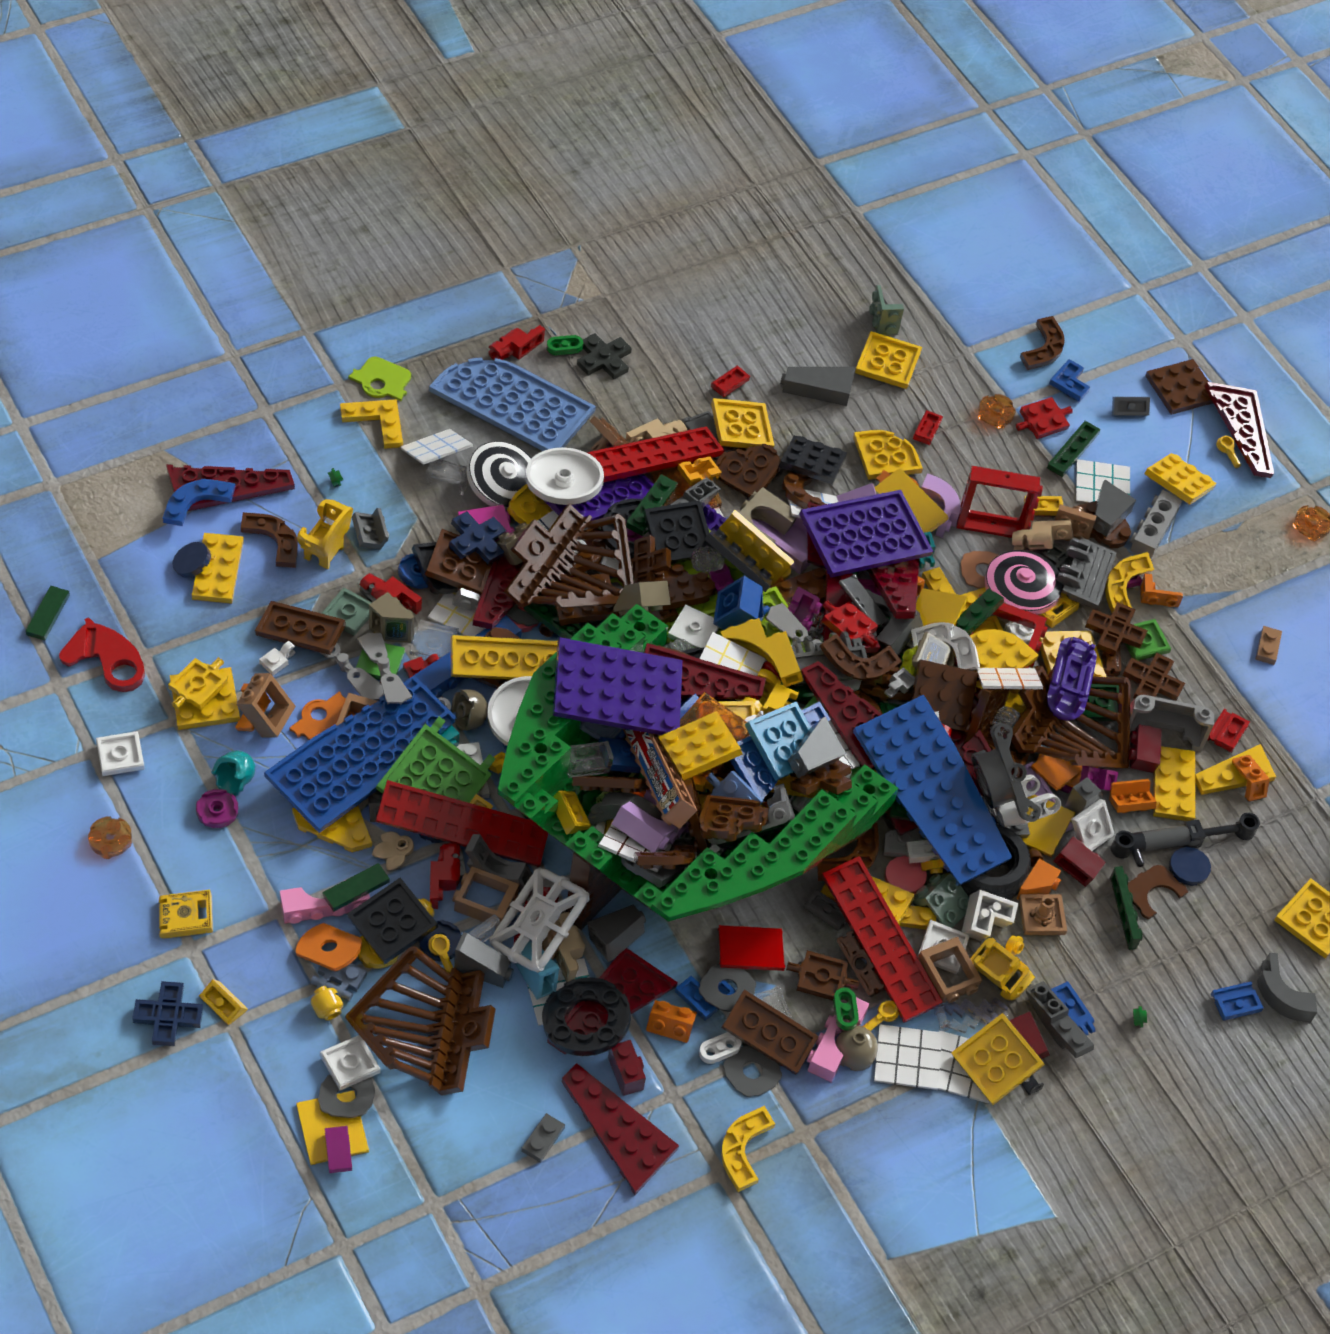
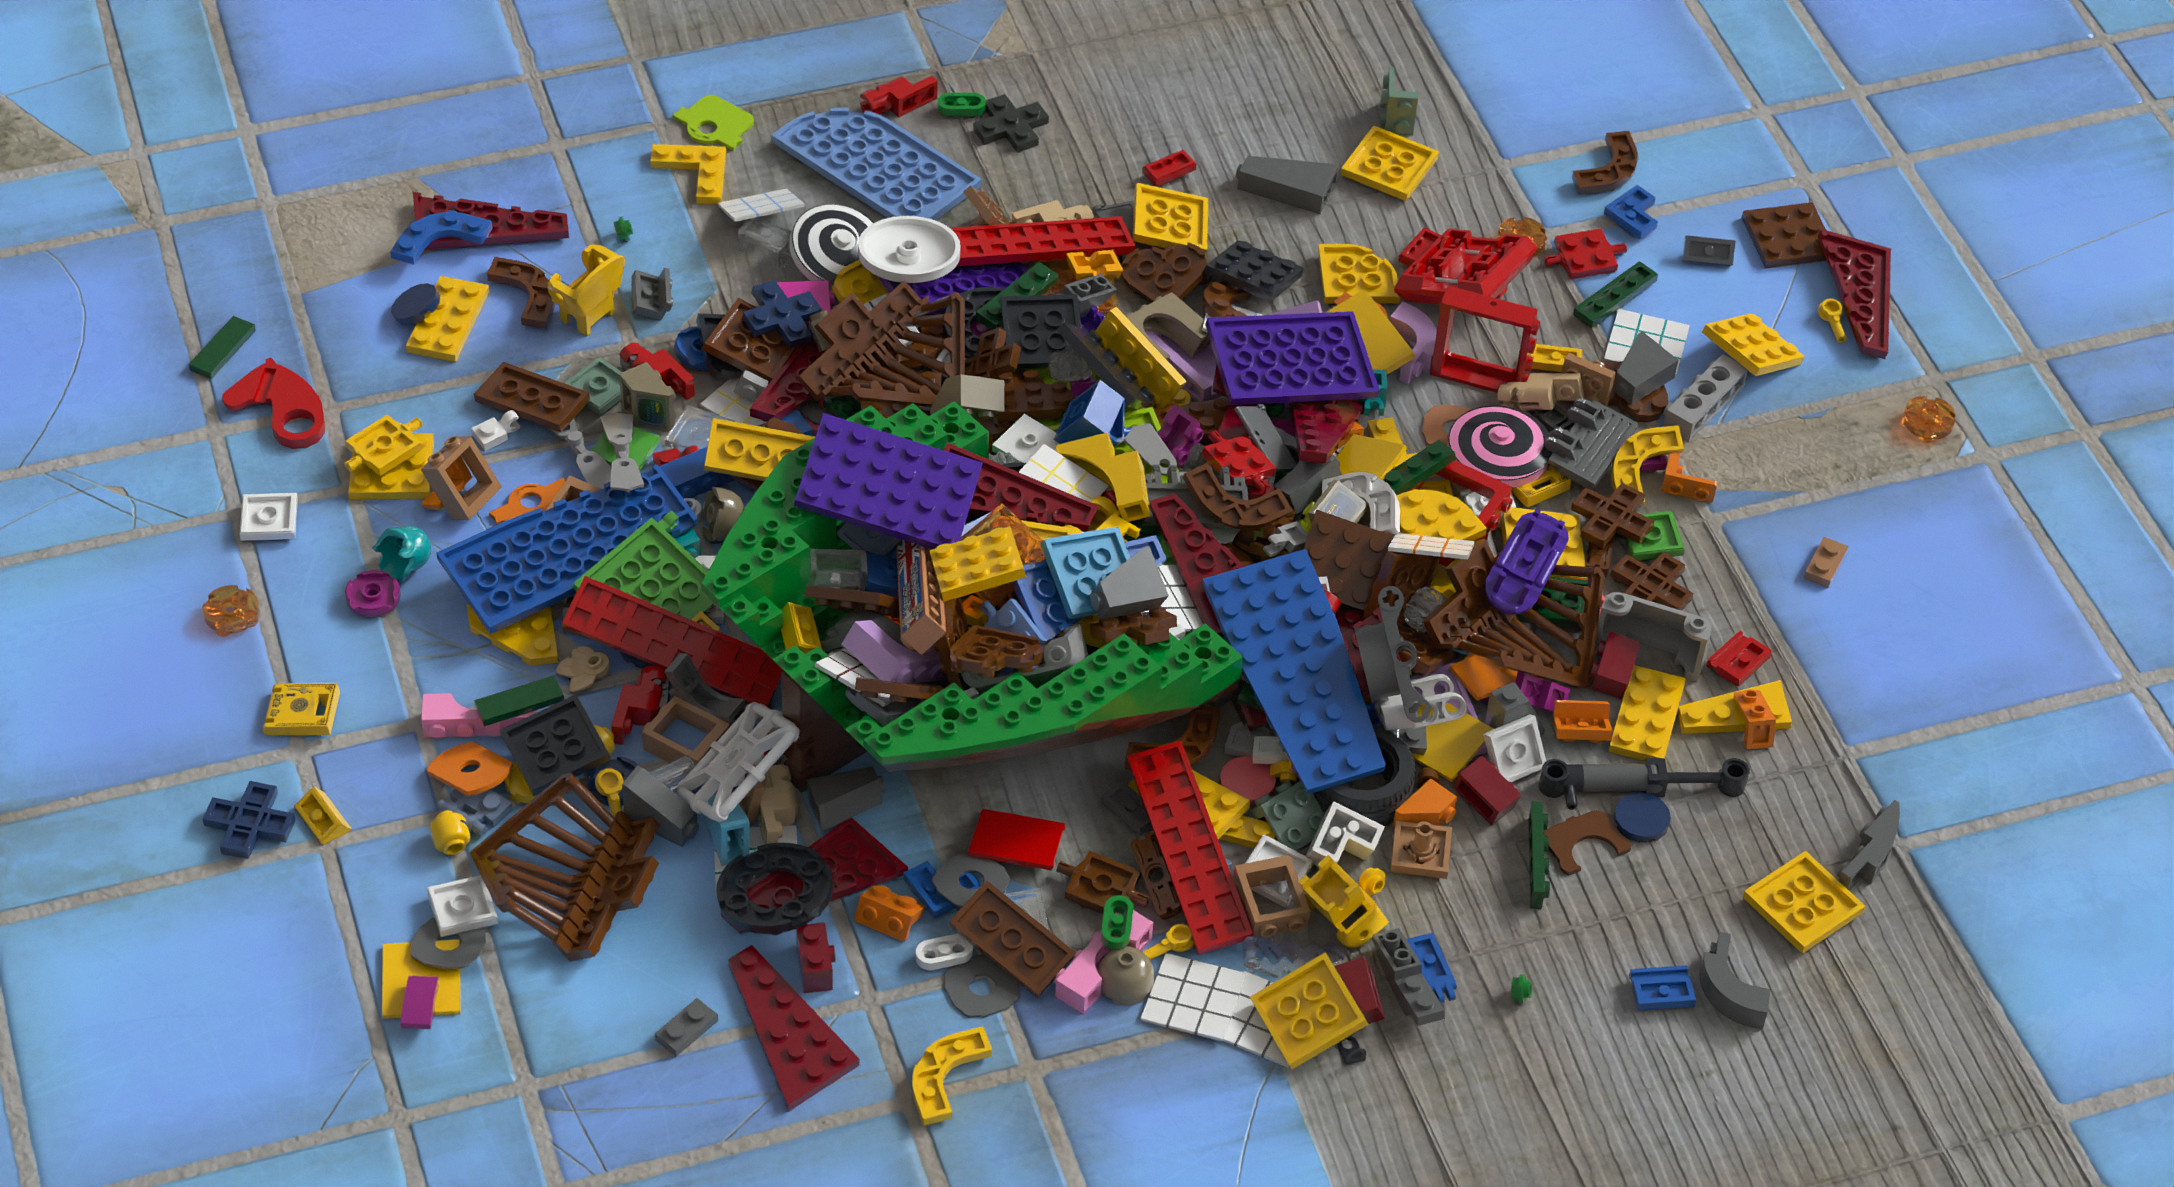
camera: 15 degrees right, 5 degrees down
none -> red piece [1394,228,1537,305]

